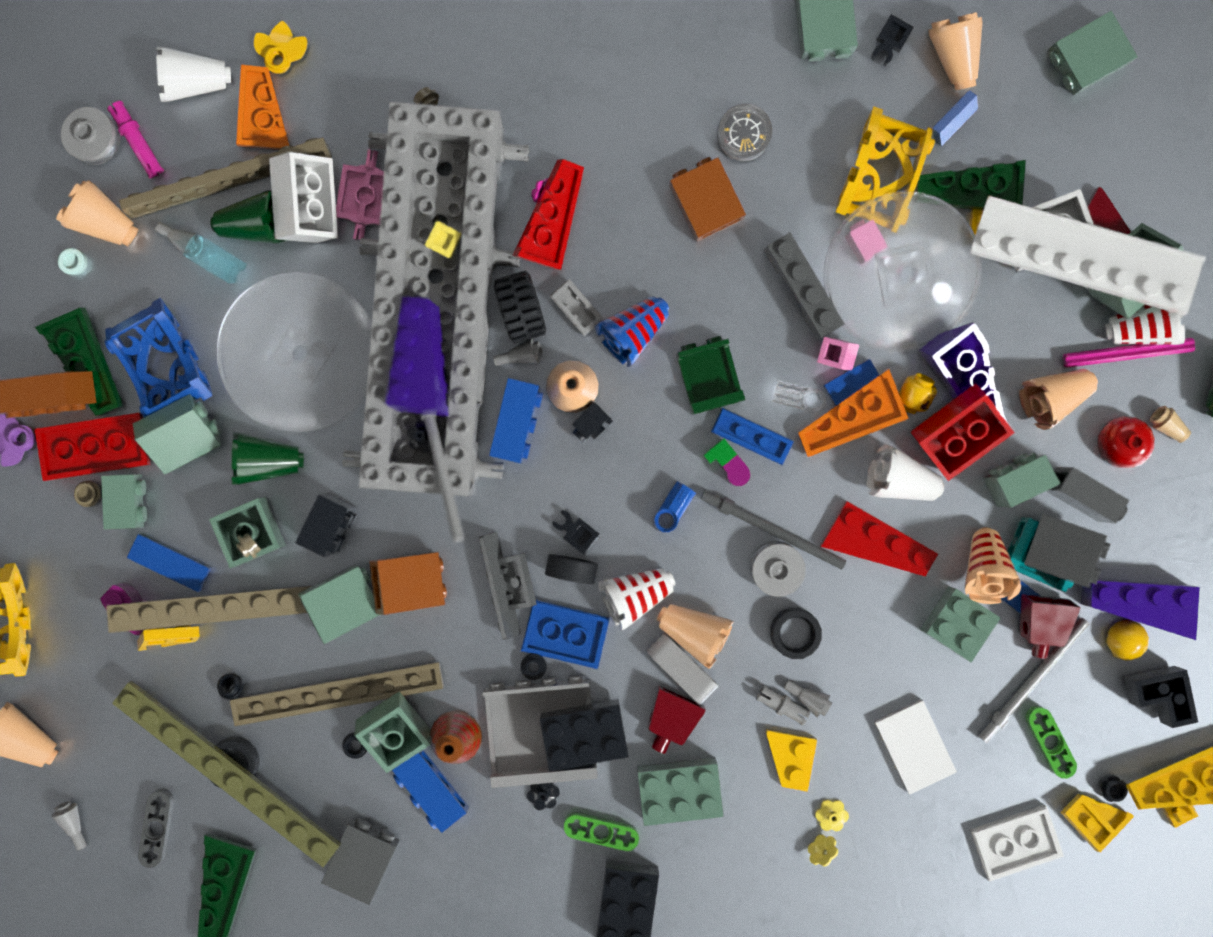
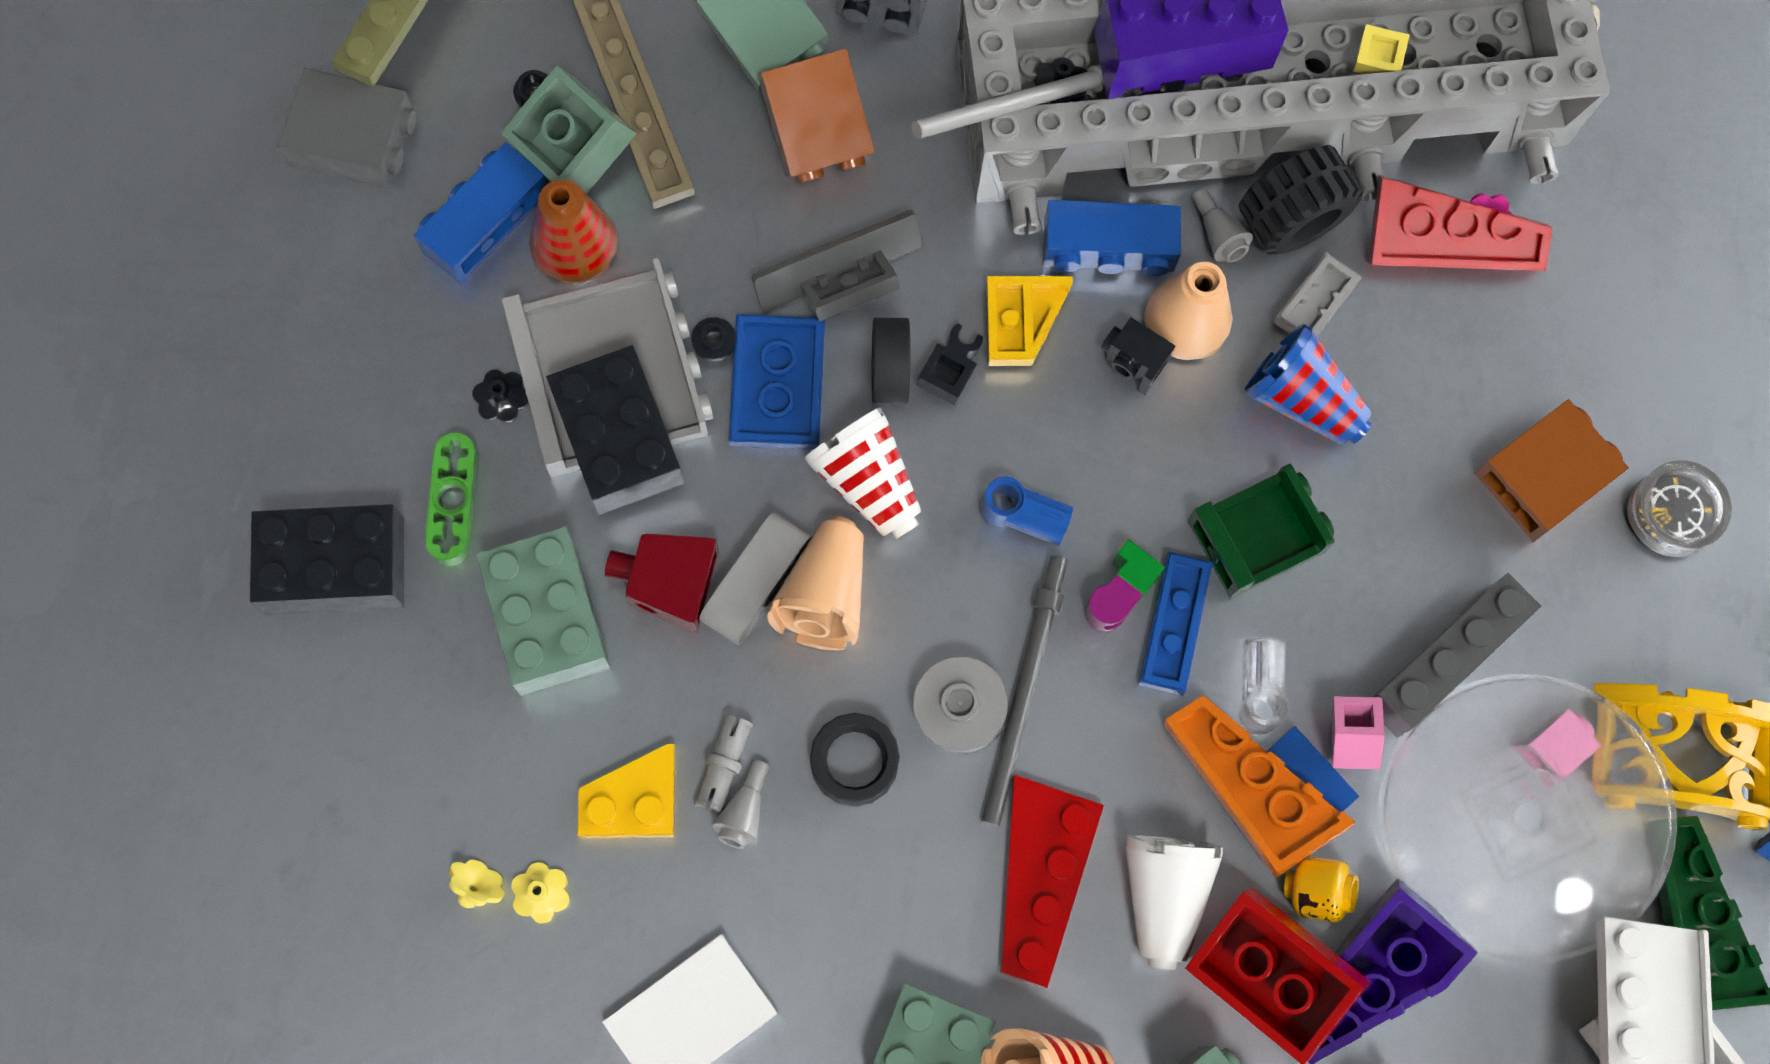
camera: 70 degrees right, 15 degrees down
none -> yellow wing [986,276,1073,366]

